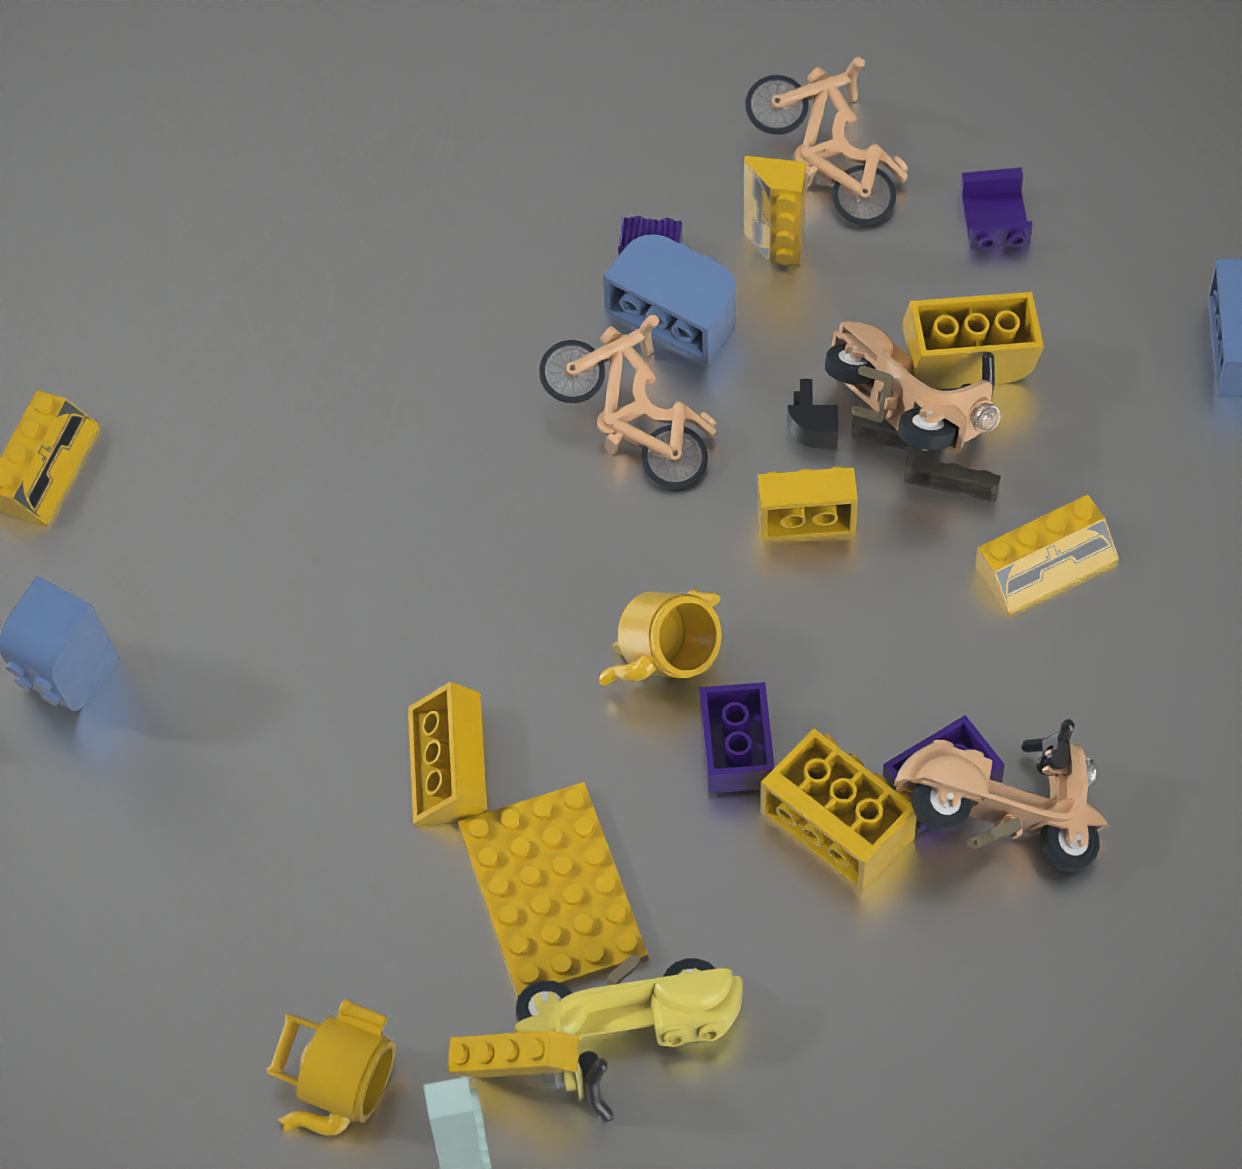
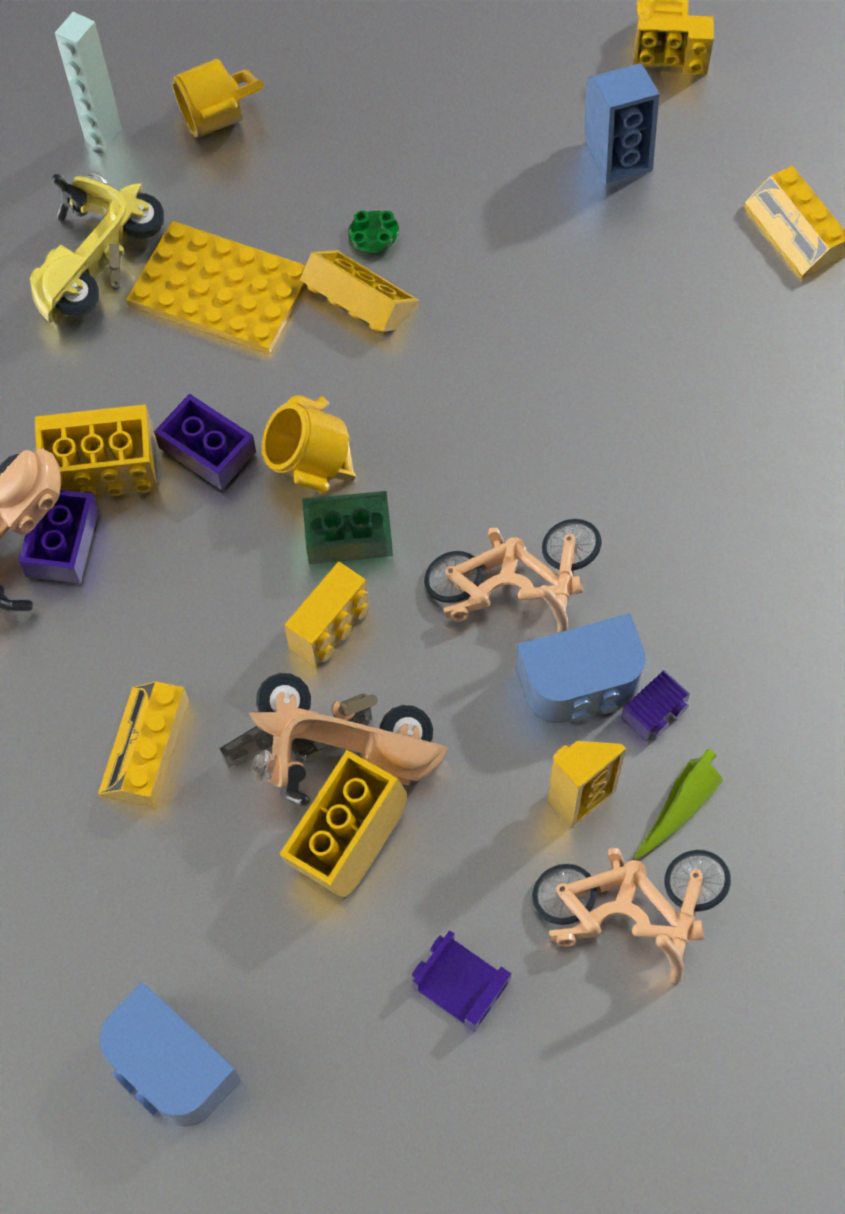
camera: 130 degrees right, 5 degrees up
yellow brick [448,1030,580,1078] -> none
black brick [787,379,838,448] -> none
none -> clear green brick [302,491,393,564]
none -> green dish [348,210,399,253]
none -> lime piece [632,749,723,860]

